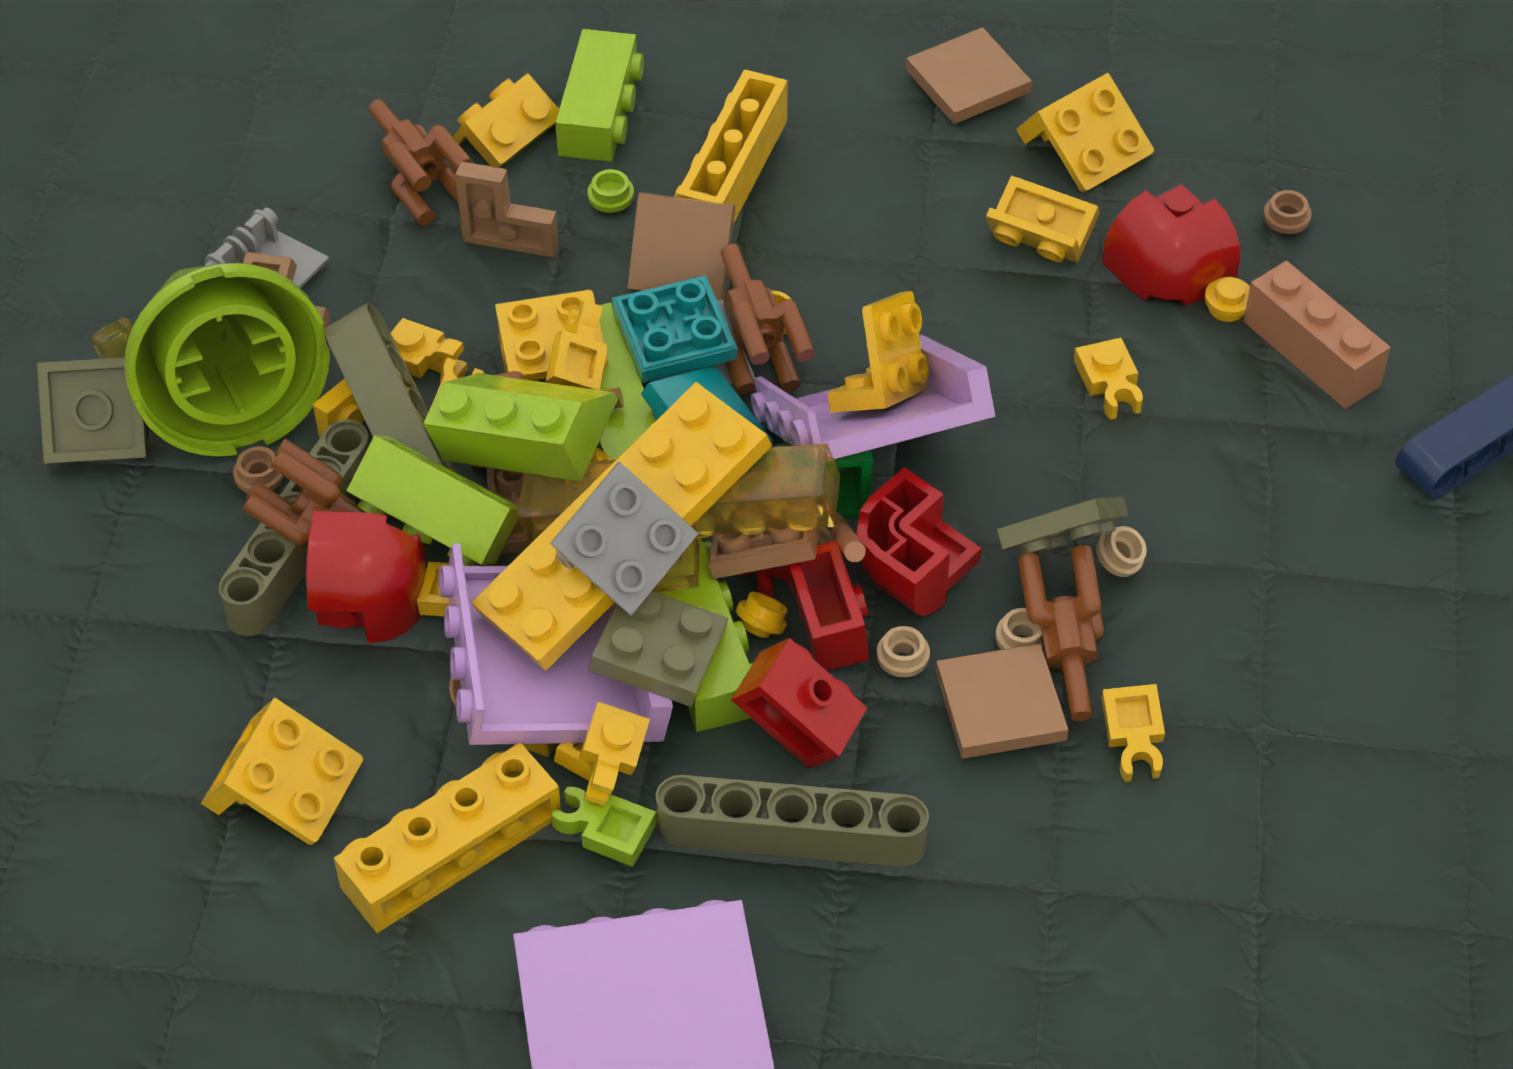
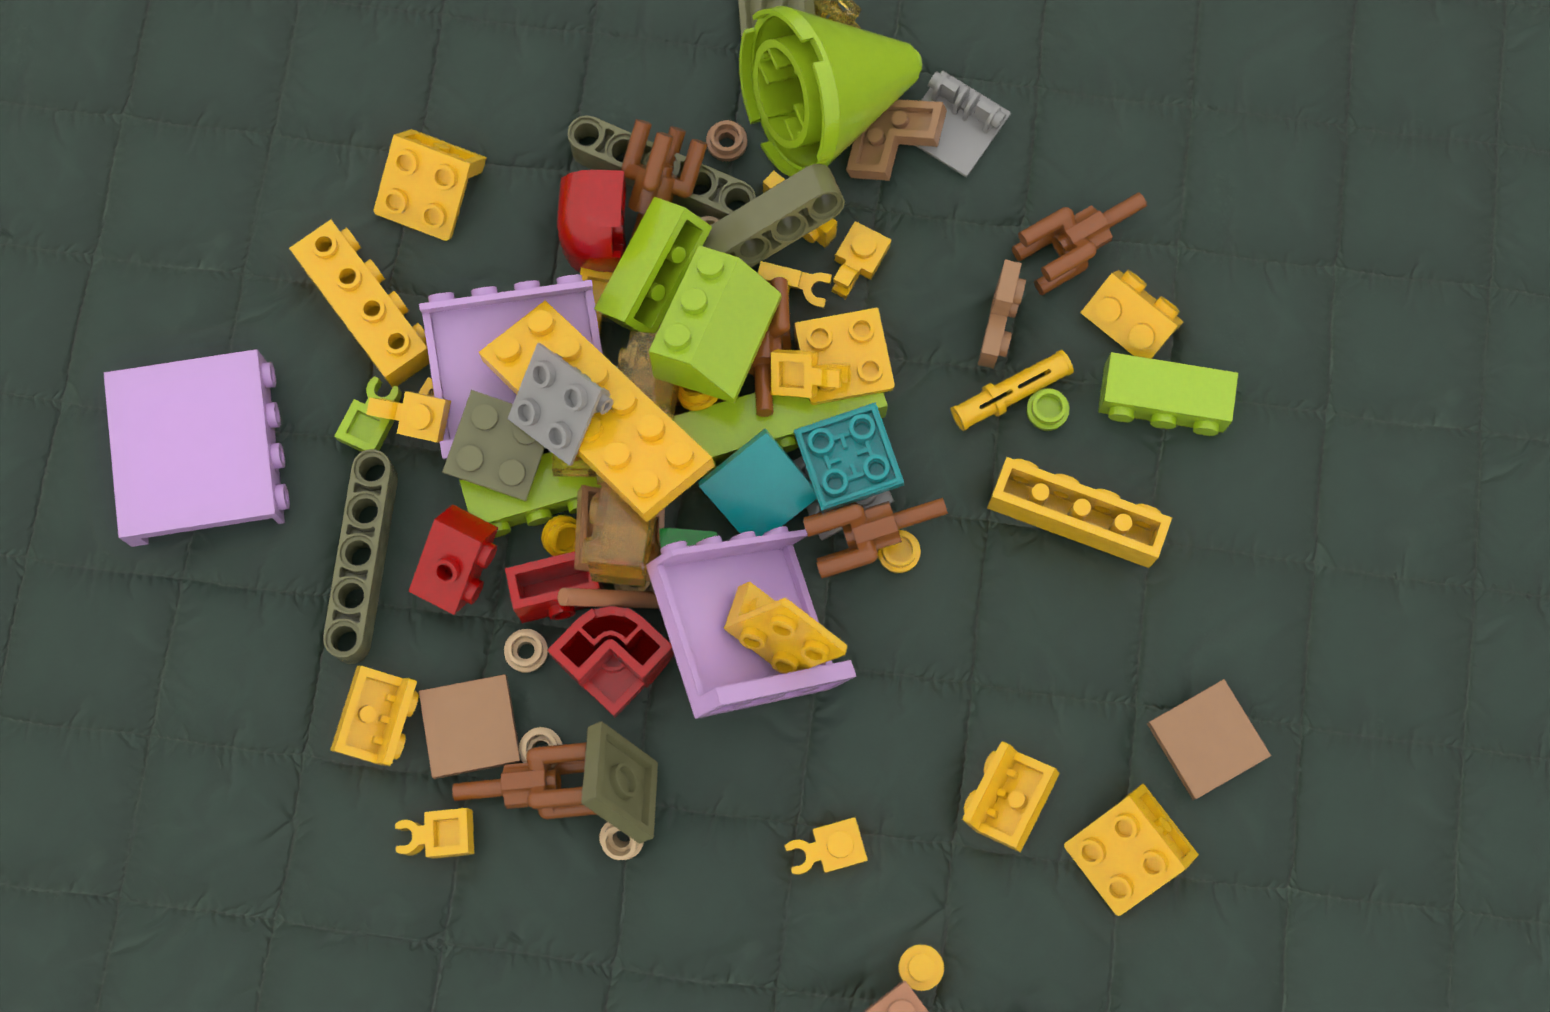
camera: 90 degrees right, 25 degrees up
medium nougat tile [627,192,736,301] -> none
red brick [1102,184,1240,306] -> none
none -> yellow bracket [330,665,419,766]
none -> yellow pin [950,350,1074,431]

